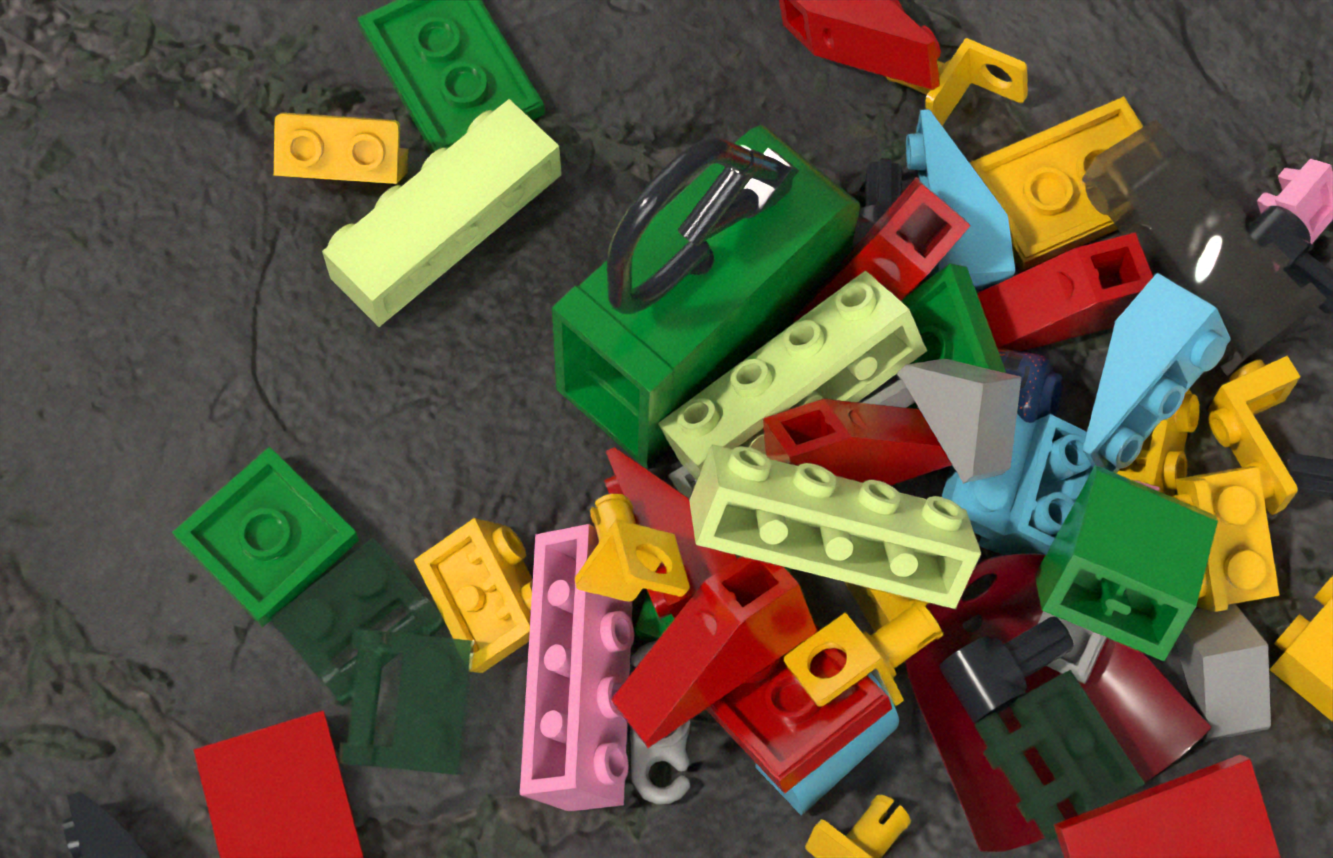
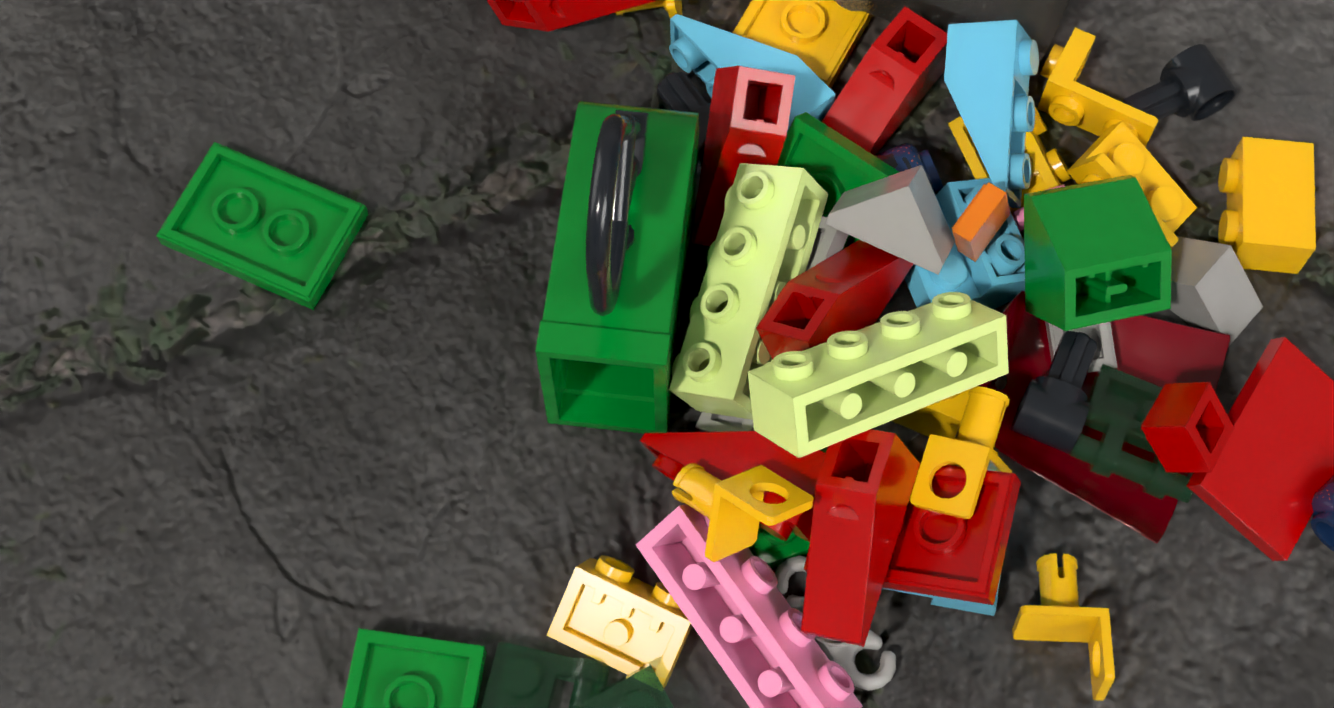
camera: 35 degrees left, 0 degrees up
yellow bracket [274,113,408,184] -> none
yellowish green brick [322,99,562,327] -> none
none -> orange tile [952,182,1010,262]
none -> red plate [1141,382,1234,473]

